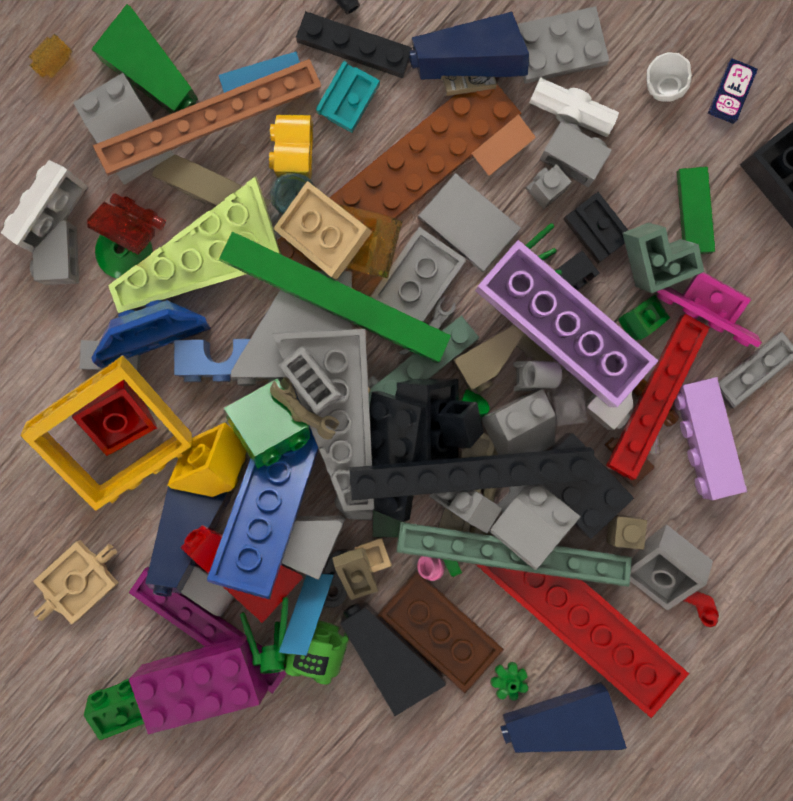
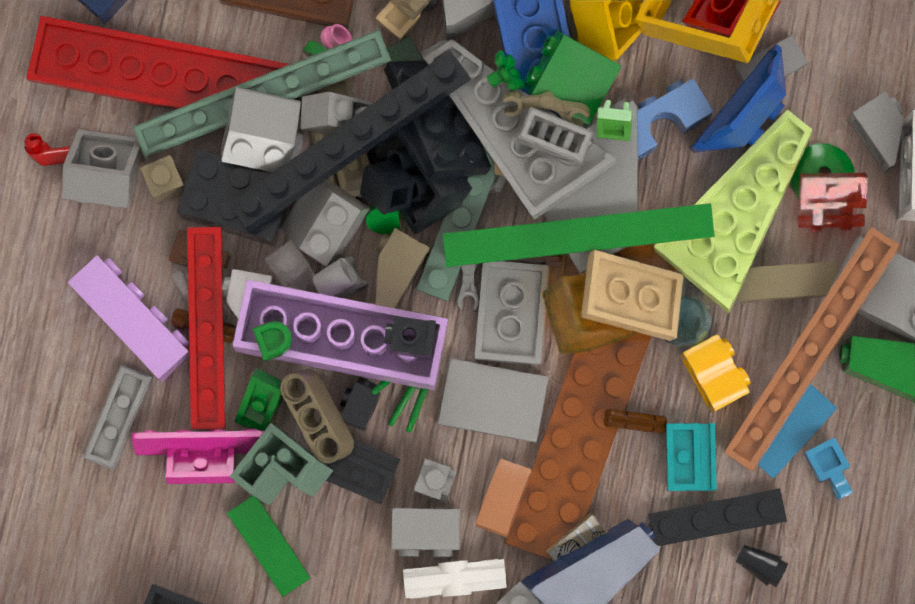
camera: 145 degrees right, 5 degrees down
none -> green tile [252,321,292,362]
none -> dark tan beam [280,369,354,463]
none -> black brick [384,316,436,360]
none -> green plant [487,50,525,91]
none -> bright green tile [597,100,633,141]
none -> reddish brown axle [604,409,667,434]
none -> dark azure plate [803,437,853,500]

